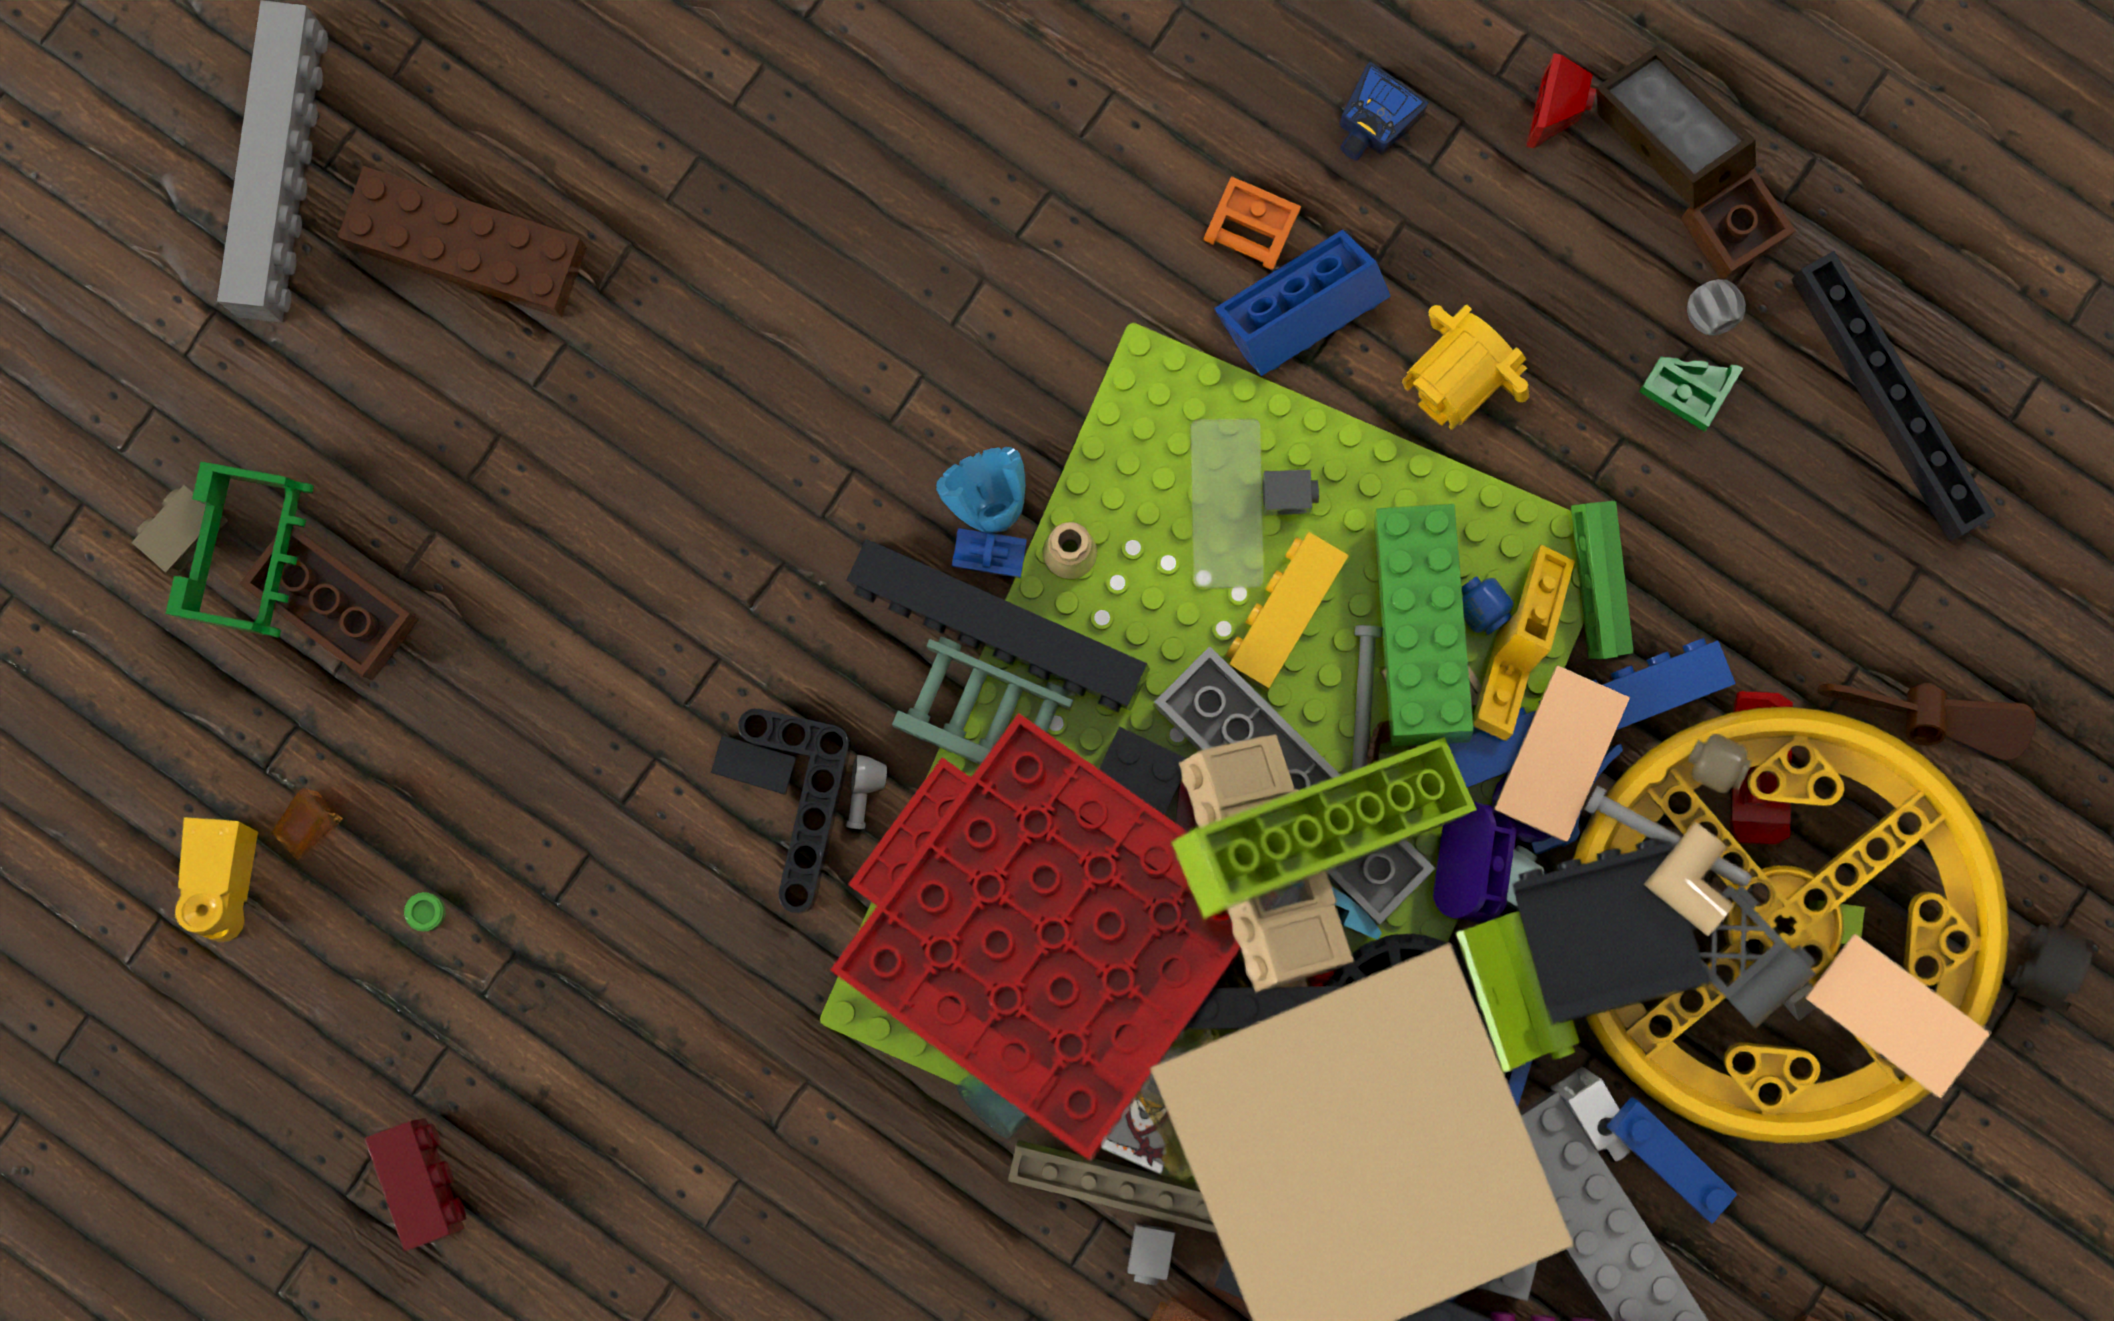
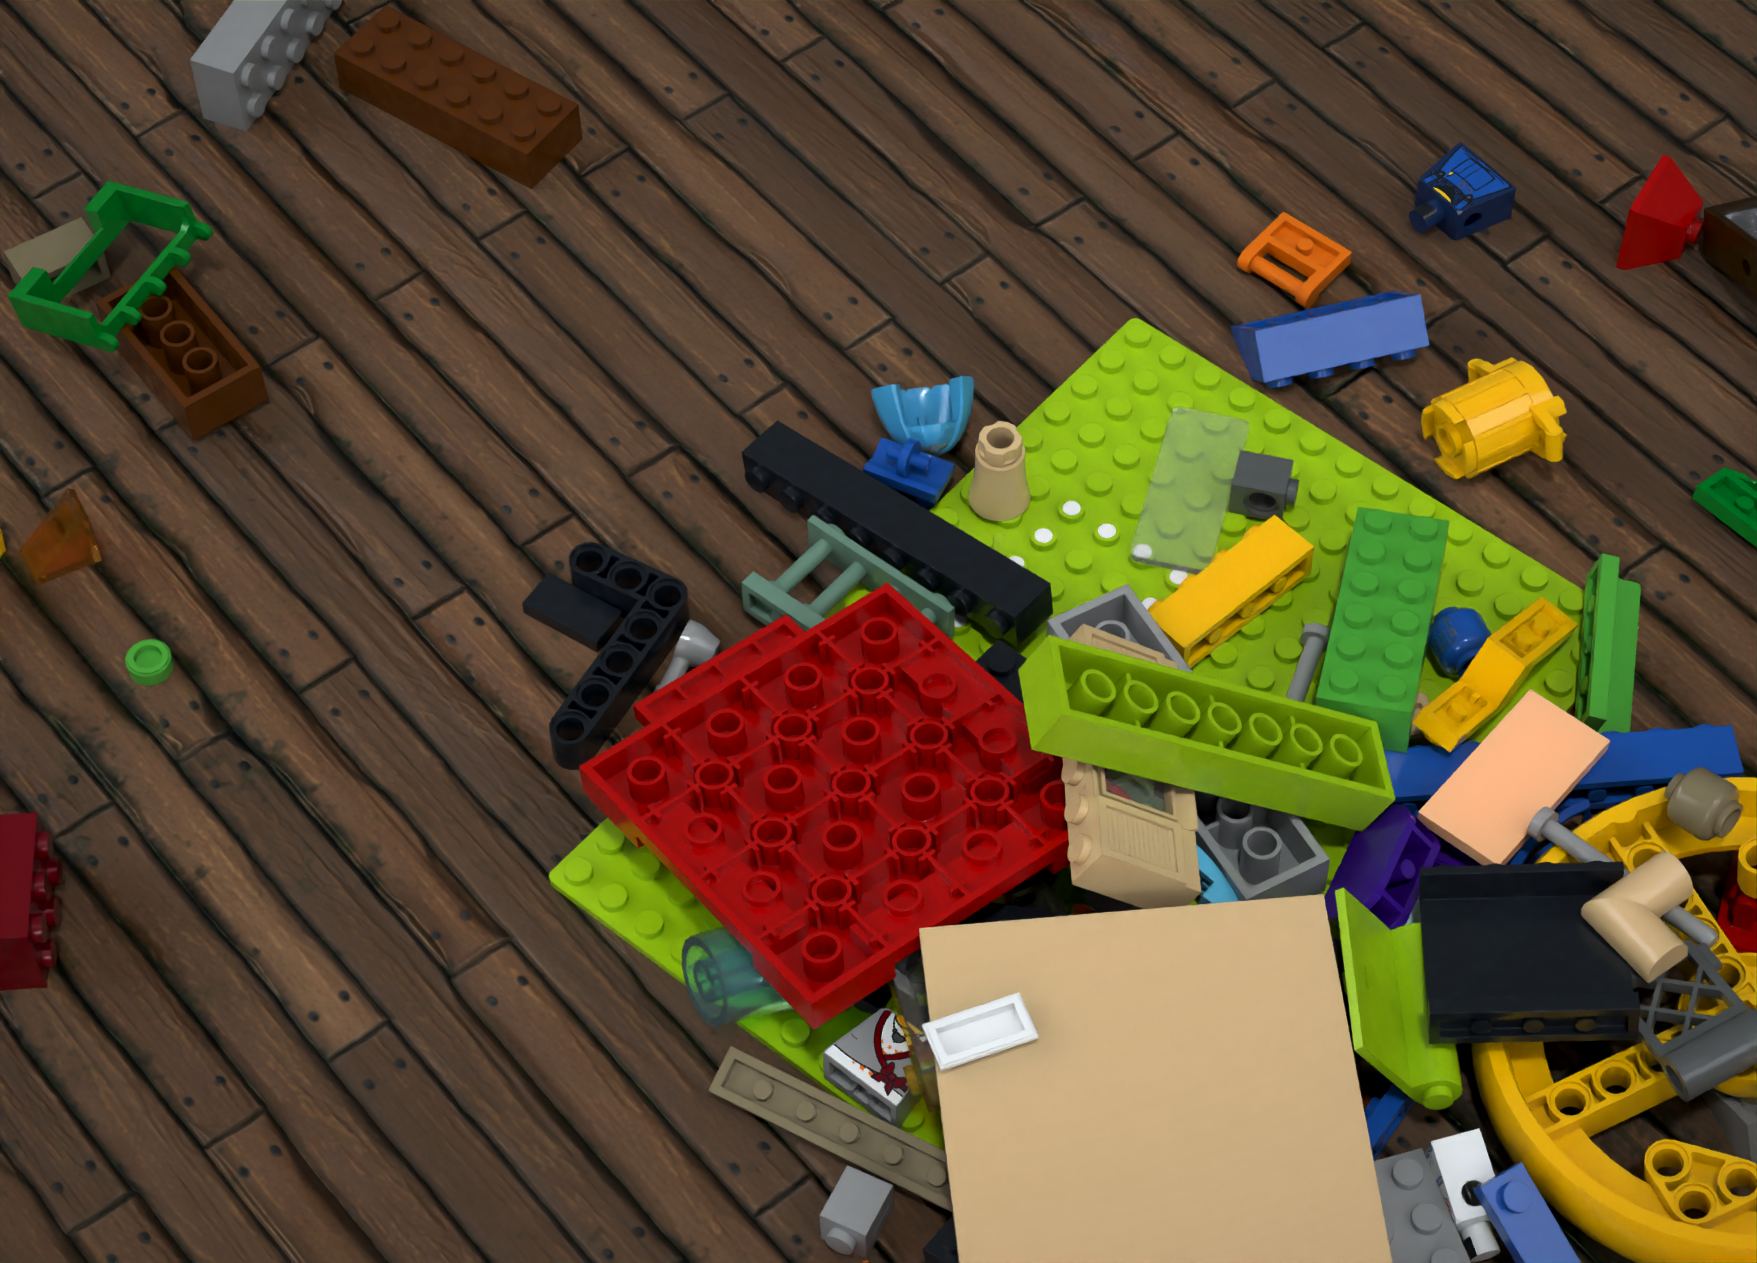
camera: 15 degrees right, 30 degrees down
none -> white tile [922,992,1039,1071]

